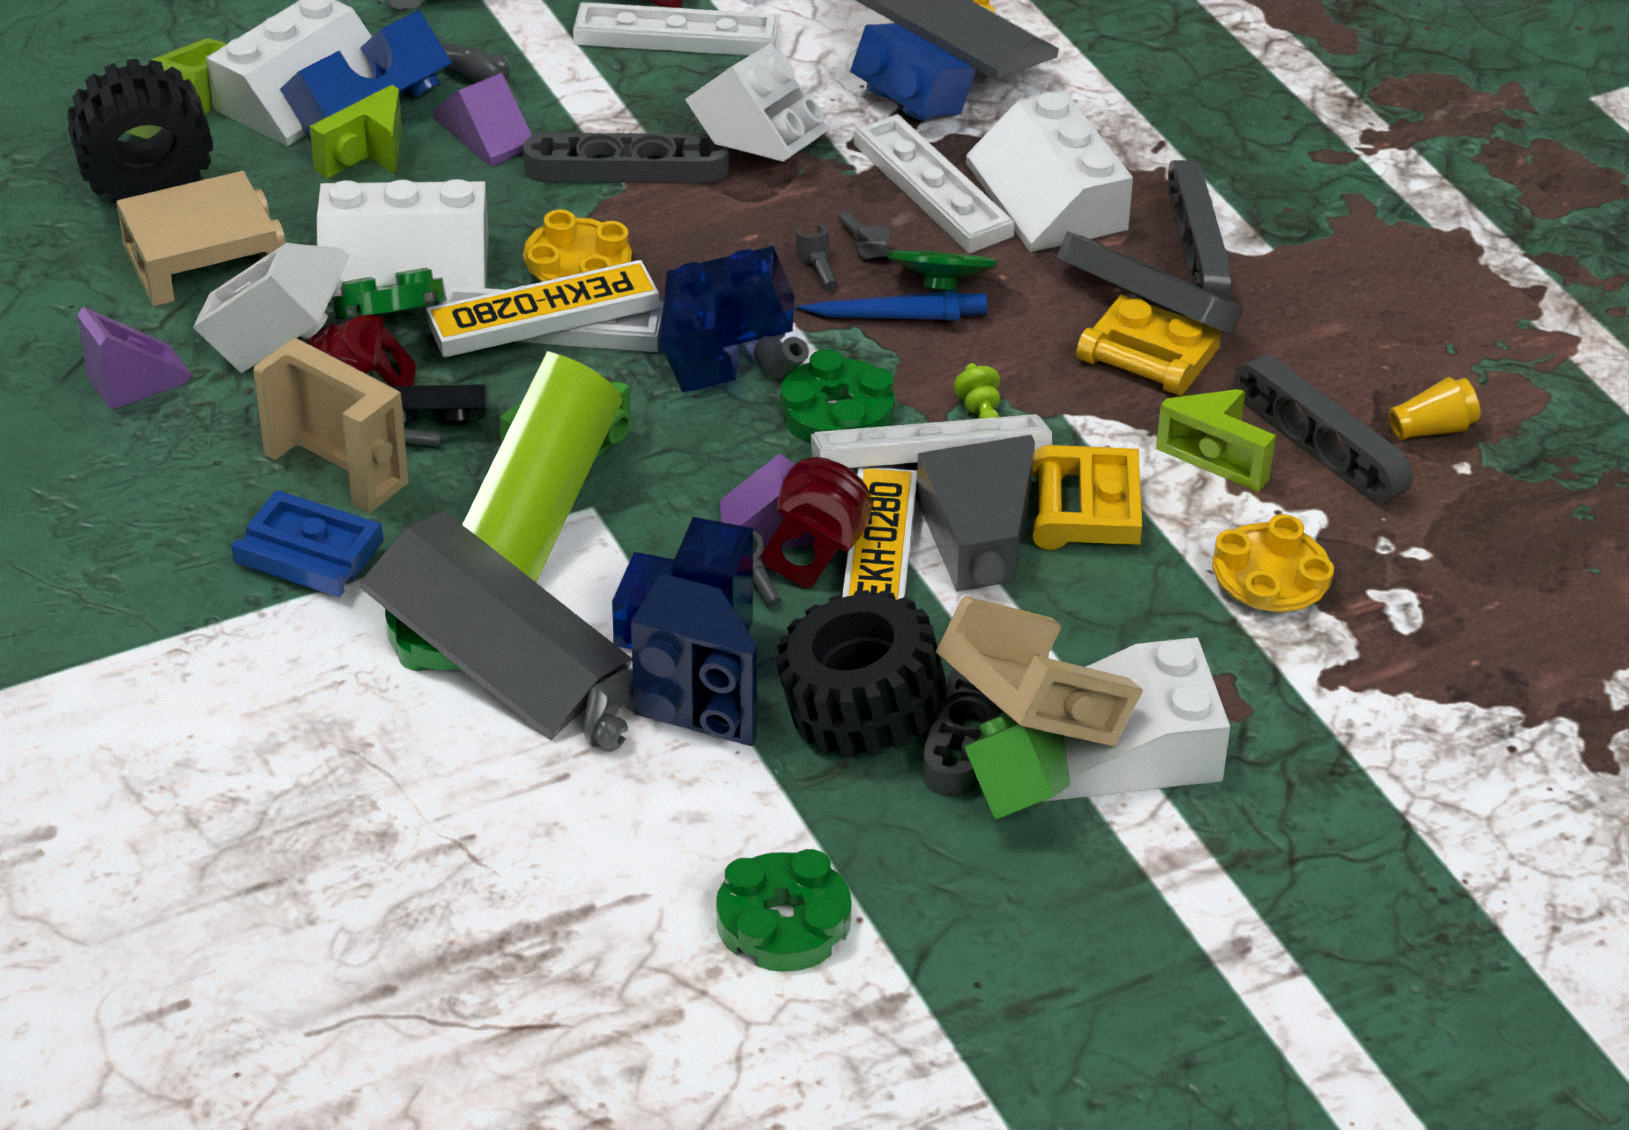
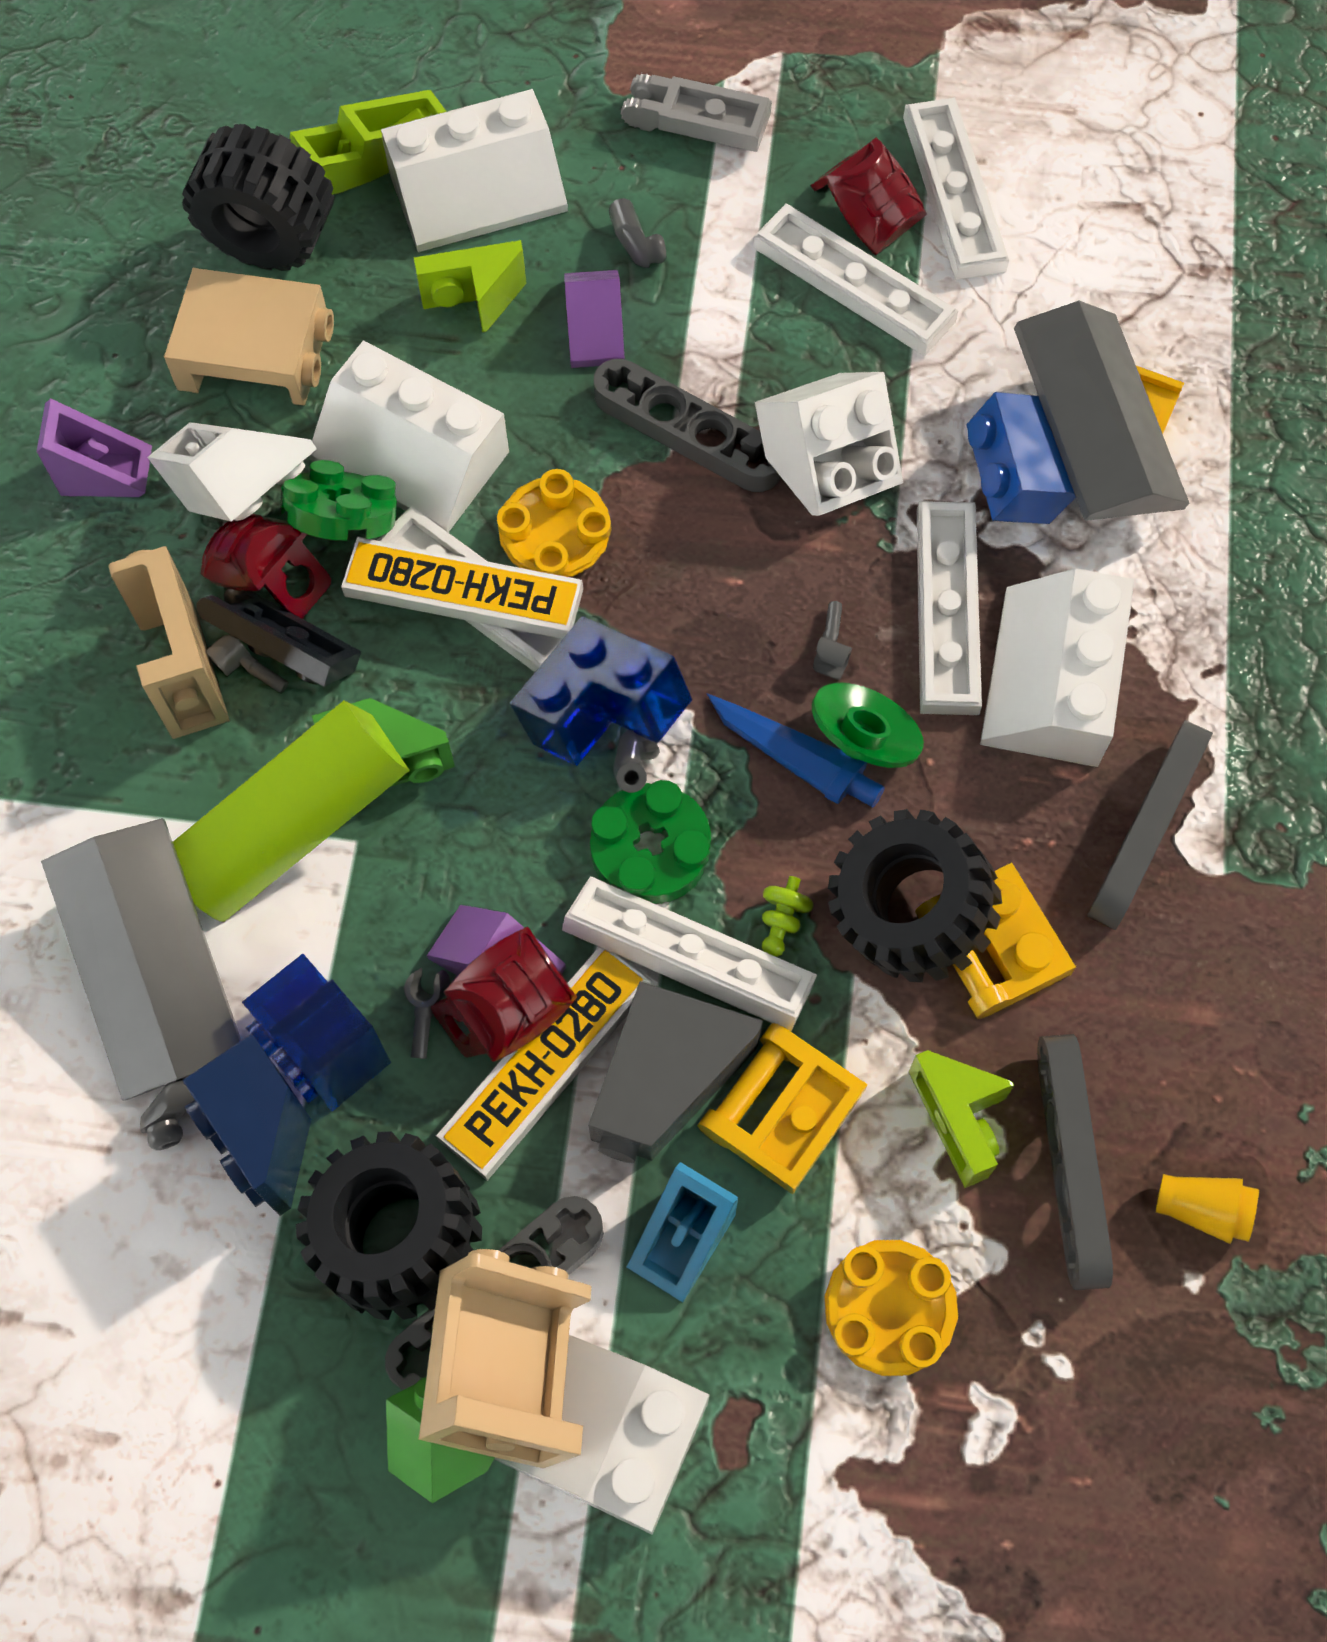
camera: 35 degrees right, 25 degrees up
blue plate [231,490,384,597] -> none
blue arch [280,10,452,139] -> none
green plate [716,849,852,972] -> none
dark grey hand [796,224,838,291] -> none
dark grey beam [1057,231,1244,334] -> none
none -> dark azure slope [626,1162,738,1302]
none -> black tyre [828,809,1002,982]

